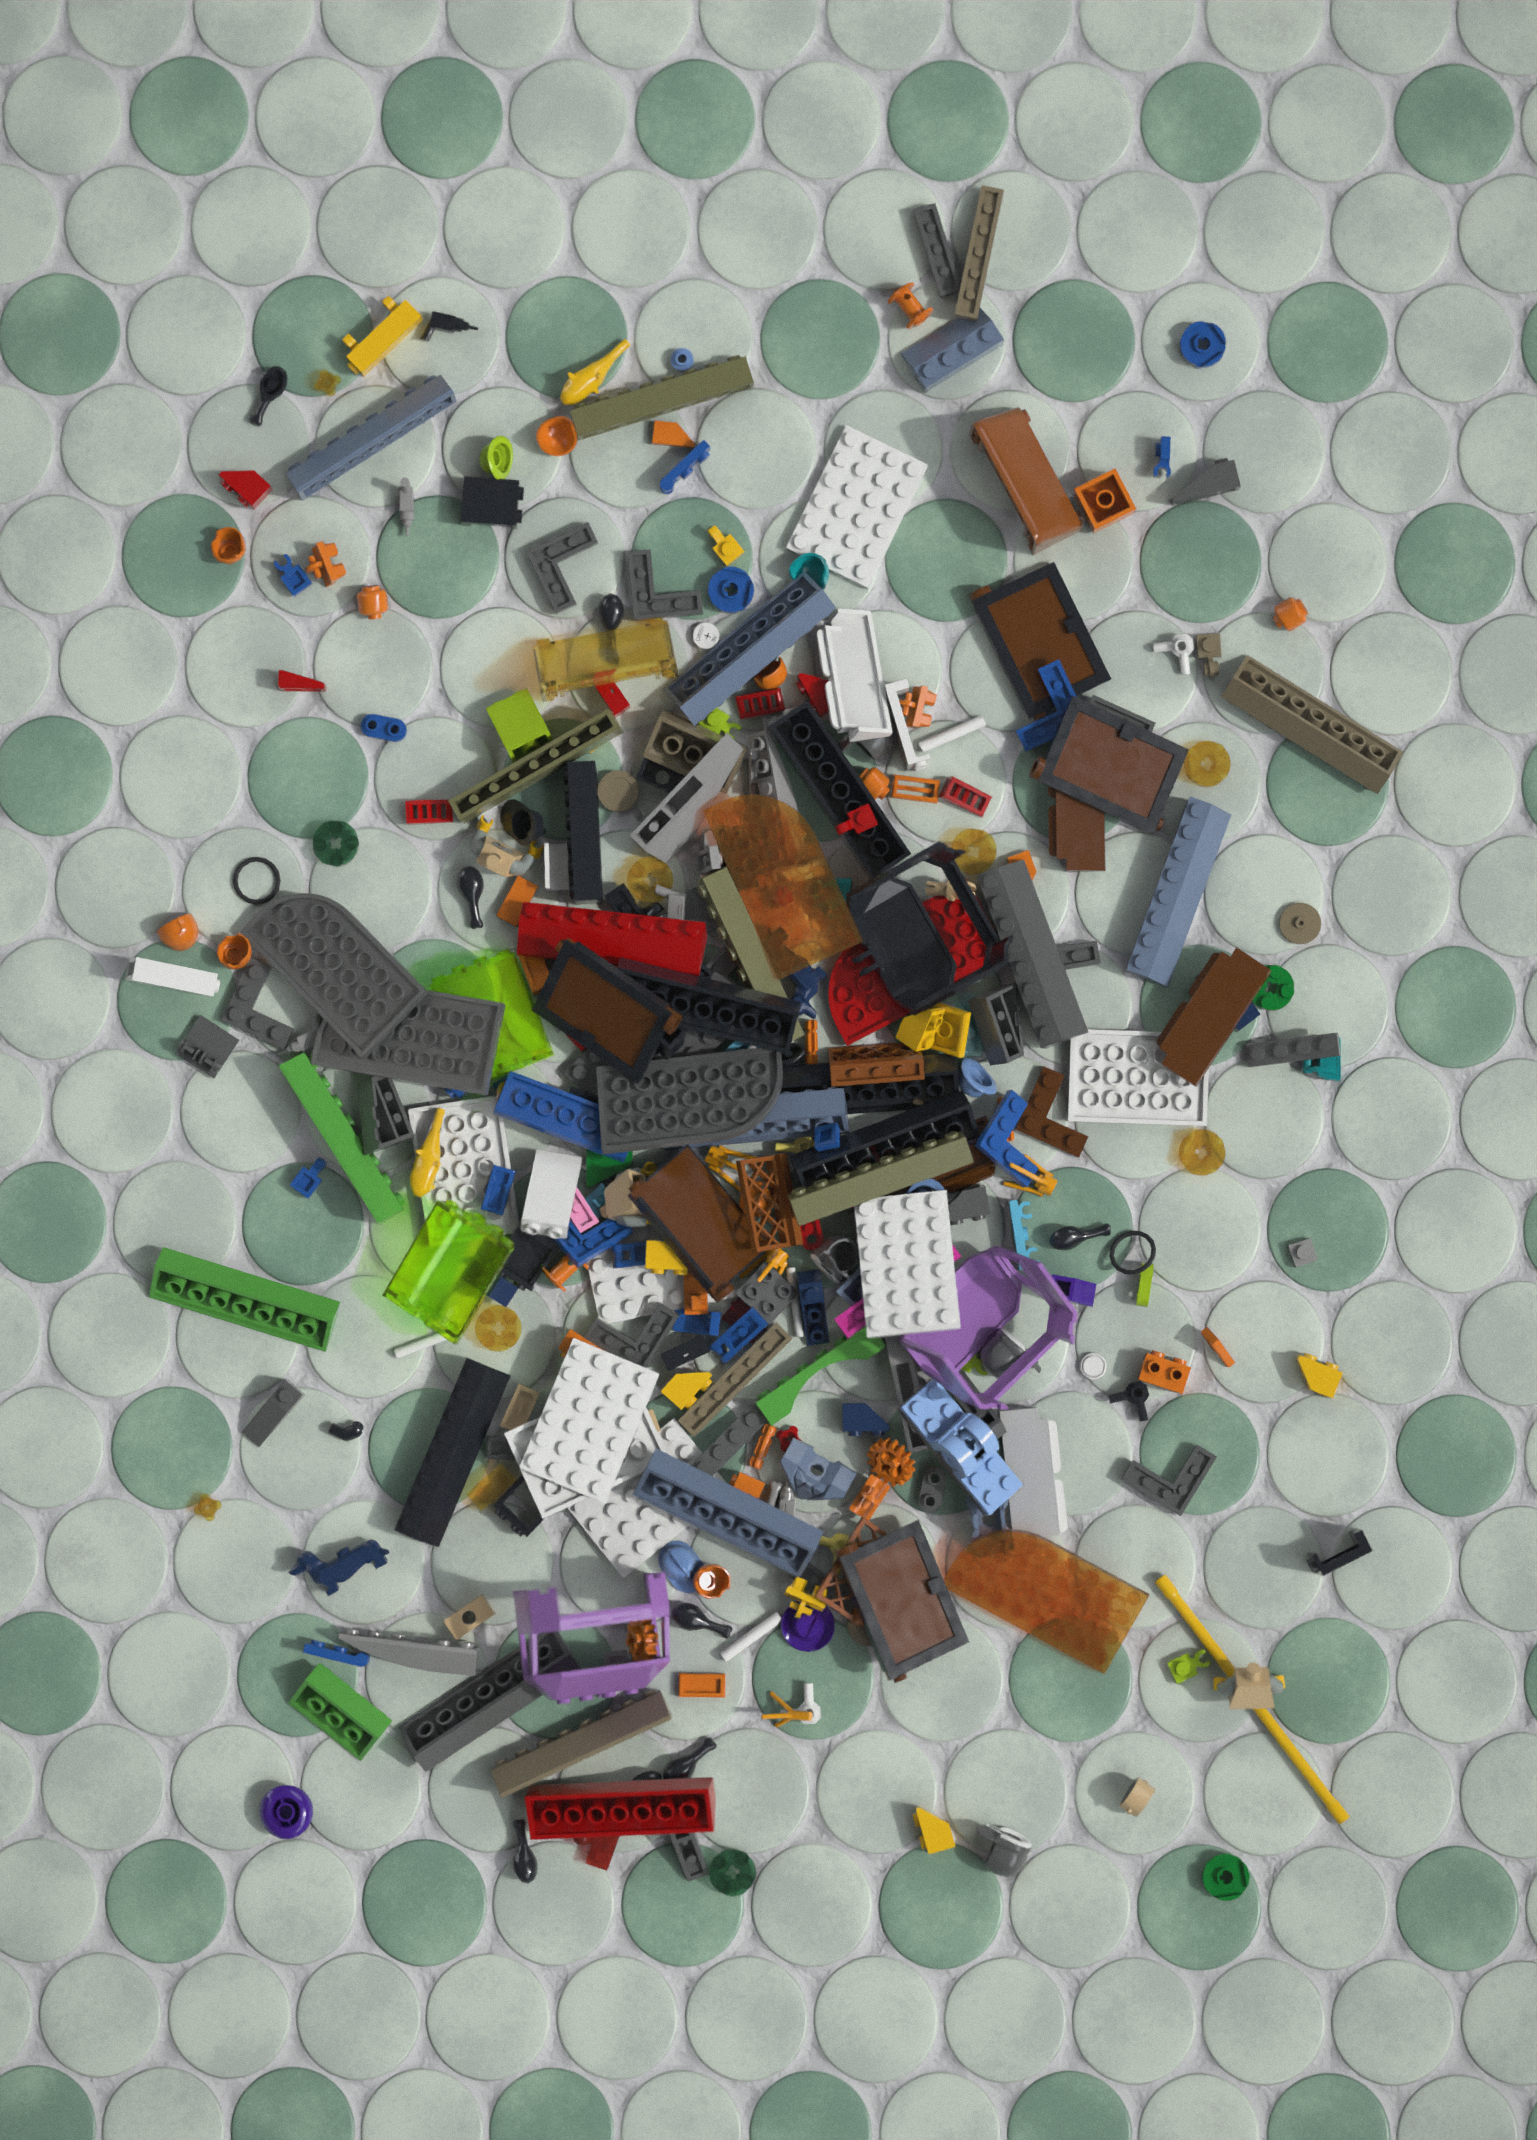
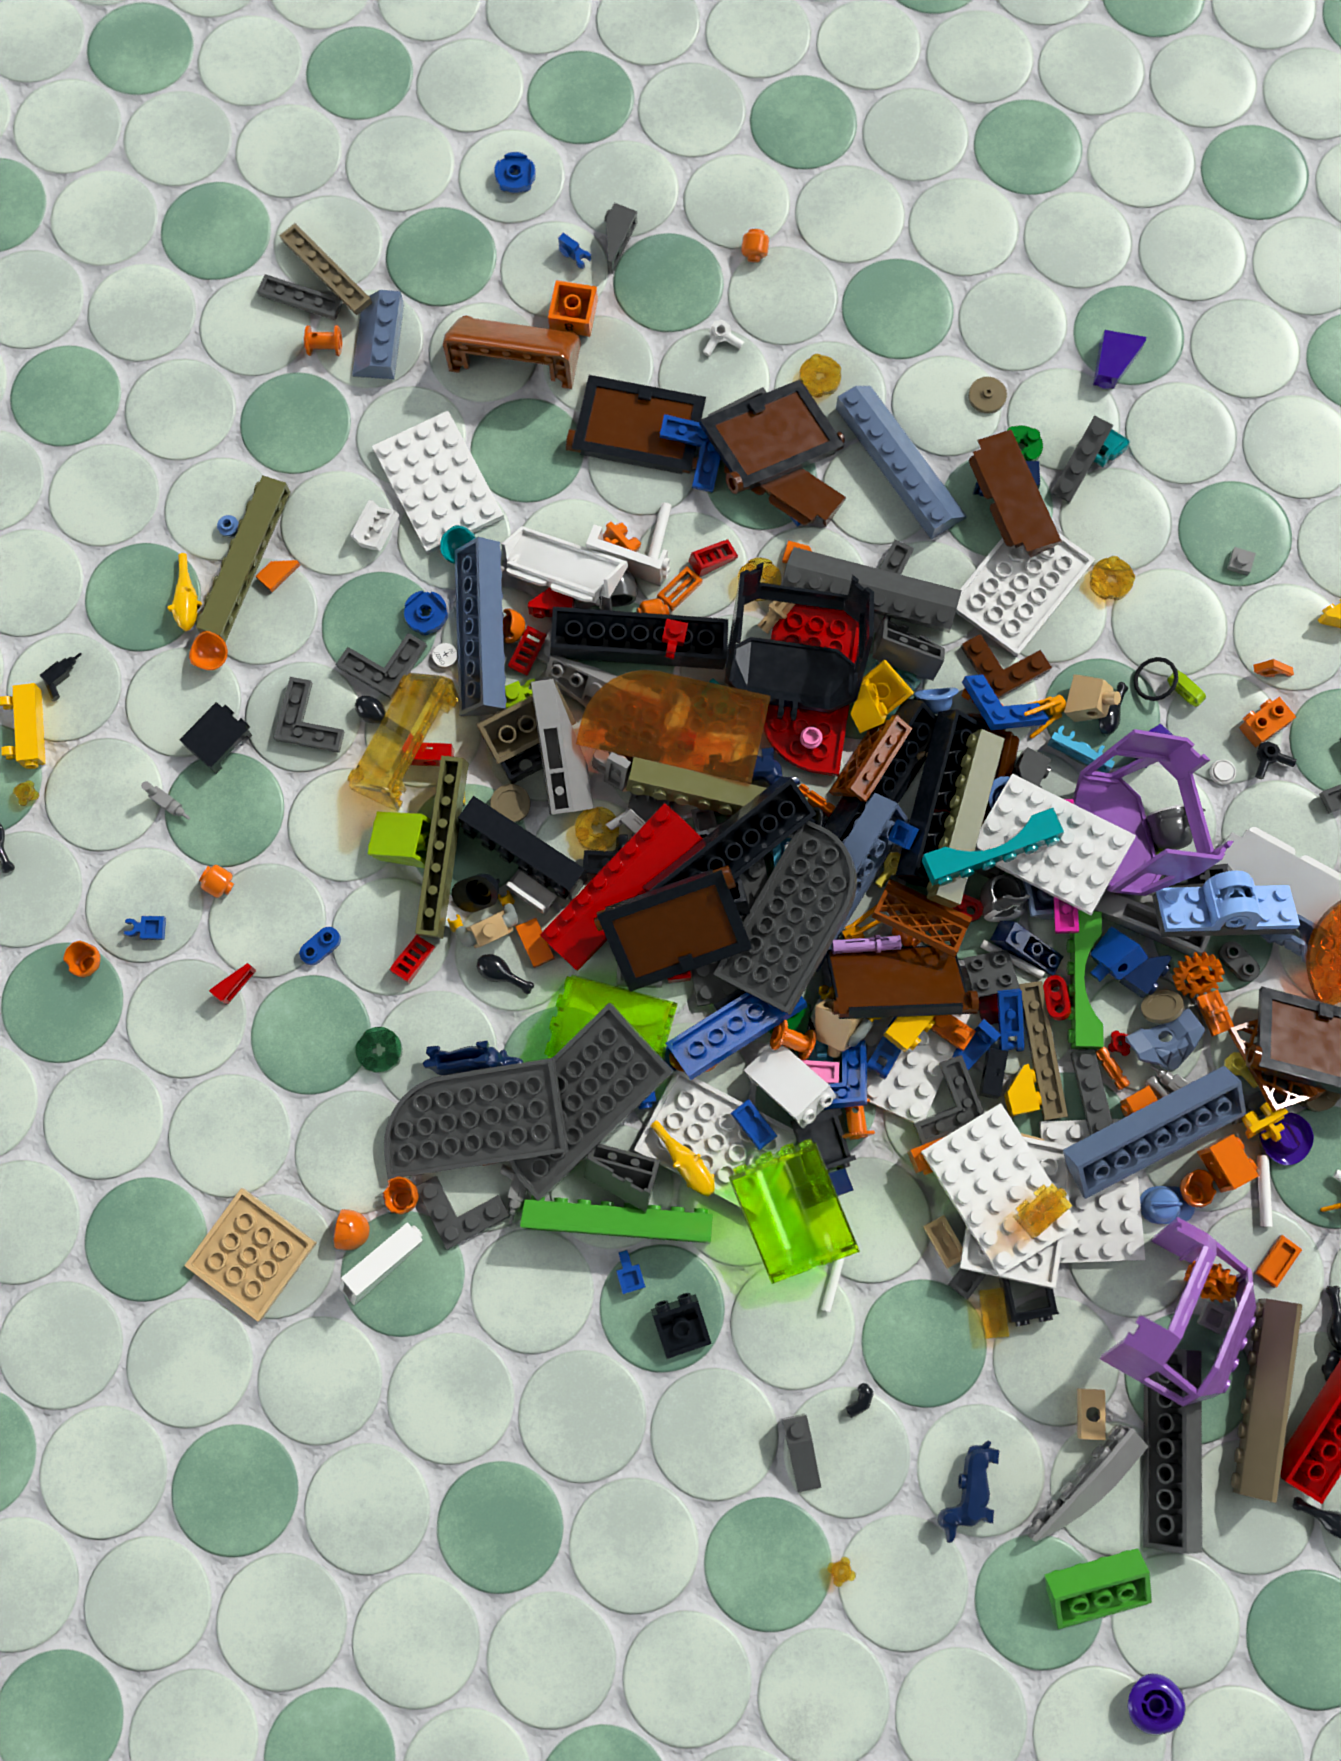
camera: 50 degrees left, 10 degrees down
bright green slope [149,1247,340,1352] -> none
dark grey hinge [175,1015,239,1078] -> none
red slope [218,470,273,509] -> none
black piece [233,857,281,905] -> none
sand blue slope [286,374,457,501] -> none
blue plate [303,1639,370,1667] -> none
orange hips [305,541,346,587] -> none
black slope [394,1358,511,1547] -> none
clear yellow plate [475,1305,522,1352] -> none
lime hat [479,435,513,480] -> none
orange tile [518,955,550,996] -> none
blue plate [660,440,710,495] -> none
black piece [672,1603,733,1639] -> none
yellow plate [708,525,745,567] -> none
light orange plant [739,1249,790,1282] -> none
dark tan plate [1196,633,1222,678] -> none
dark tan slope [1221,655,1403,794] -> none
none -> tan plate [184,1188,317,1322]
none -> white bracket [350,500,399,551]
none -> dark blue animal [423,1041,524,1075]
none -> black plate [651,1293,712,1359]
none -> orange hose [770,1020,816,1060]
none -> bright pink plate [800,727,822,749]
none -> lavender pin [831,935,902,955]
none -> teal arch [922,808,1064,886]
none -> clear yellow brick [1013,1183,1072,1239]
none -> red plate [1043,975,1071,1021]
none -> tan torso [1064,675,1121,722]
none -> blue torso [1090,926,1149,982]
none -> dark purple slope [1093,330,1147,389]
none -> dark tan piece [1141,990,1184,1024]
none -> orange brick [1196,1134,1259,1193]

